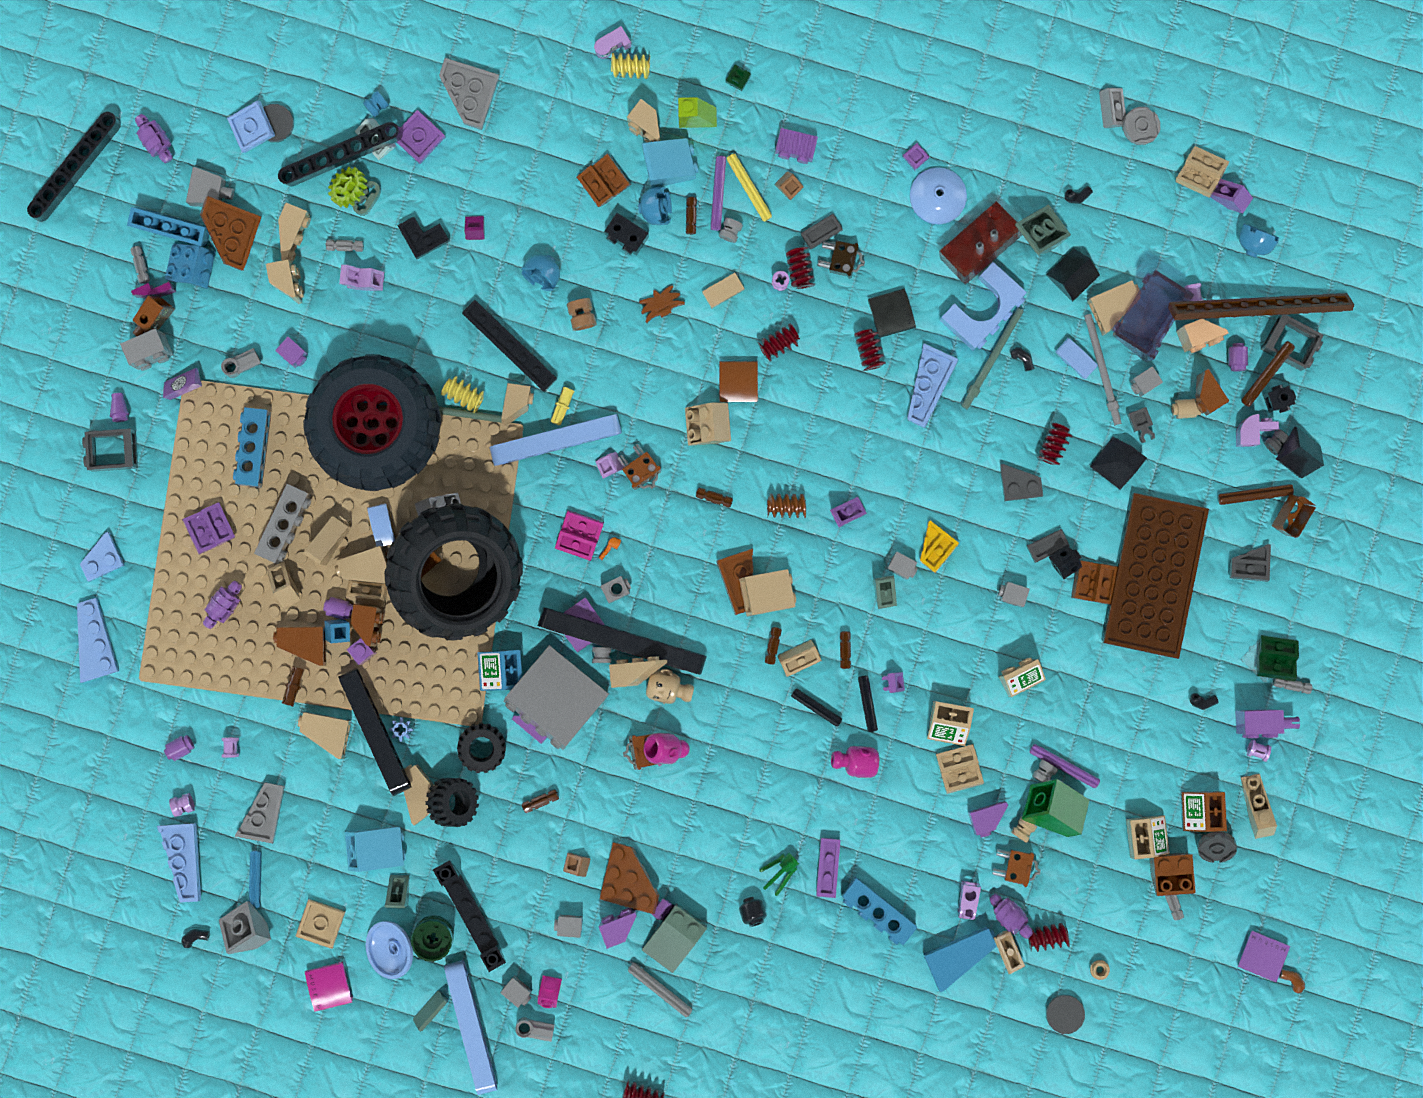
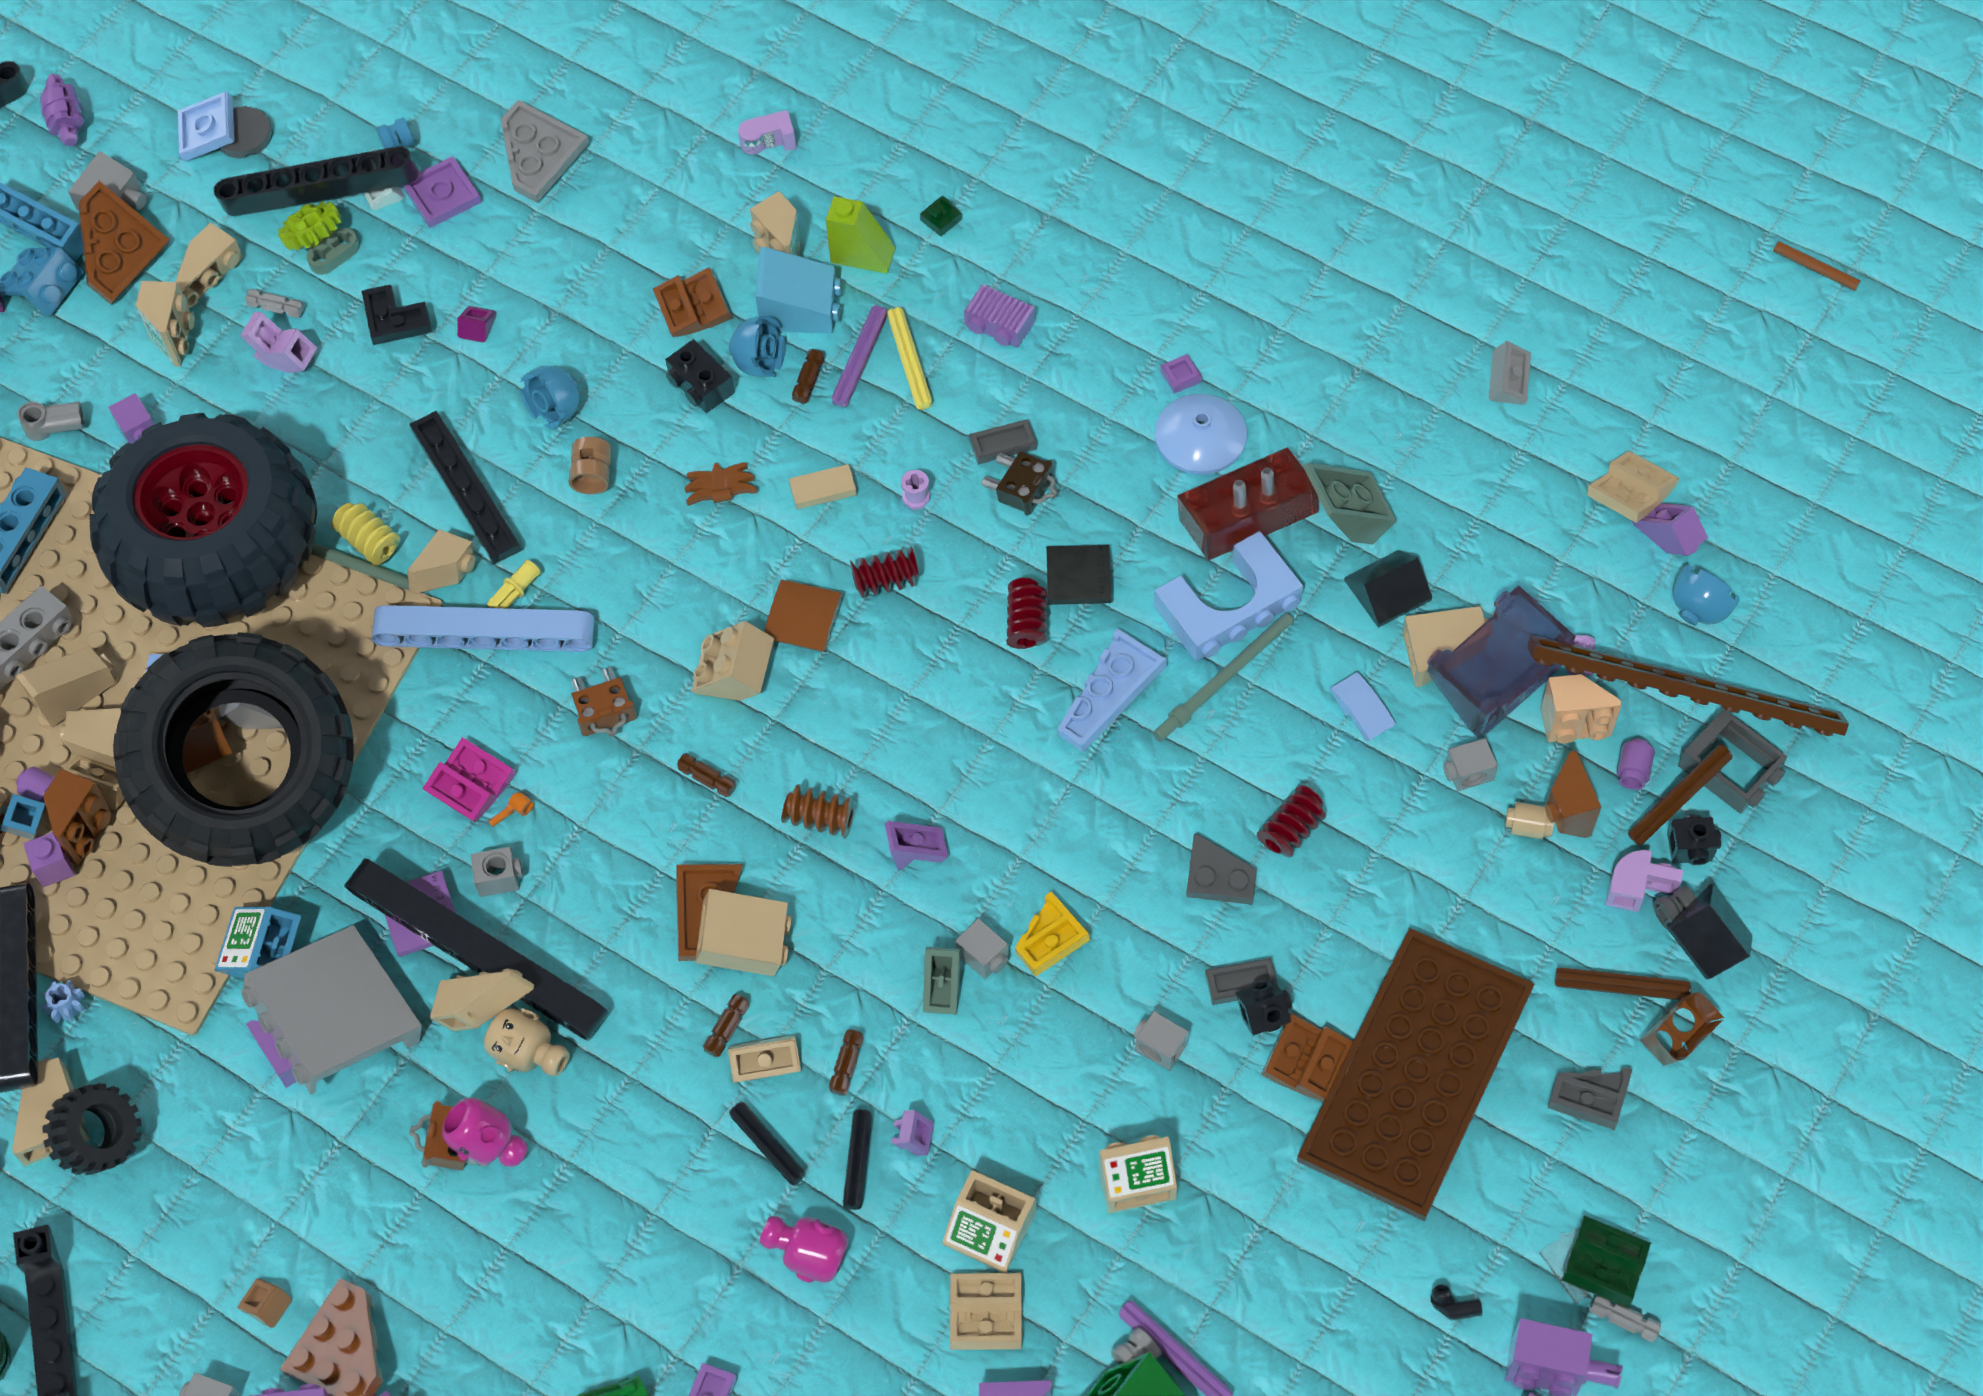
camera: 20 degrees right, 25 degrees down
black tyre [457,722,506,773] -> none
reddish brown axle [522,789,559,813] -> none
light grey wheel [592,647,611,663] -> none
lavender slope [595,452,623,479] -> none
light yellow piece [611,53,650,79] -> none
light grey wheel [719,218,743,243] -> none
medium nougat slope [775,172,803,200] -> none
dark red piece [786,247,815,289] -> none
black arm [1010,347,1035,372] -> none
black arm [1065,186,1093,204] -> none
light grey bar [1084,314,1122,426] -> none
black slope [1090,437,1147,490] -> none
light grey tile [1123,107,1160,145] -> none
dark grey plate [1127,407,1155,443] -> none

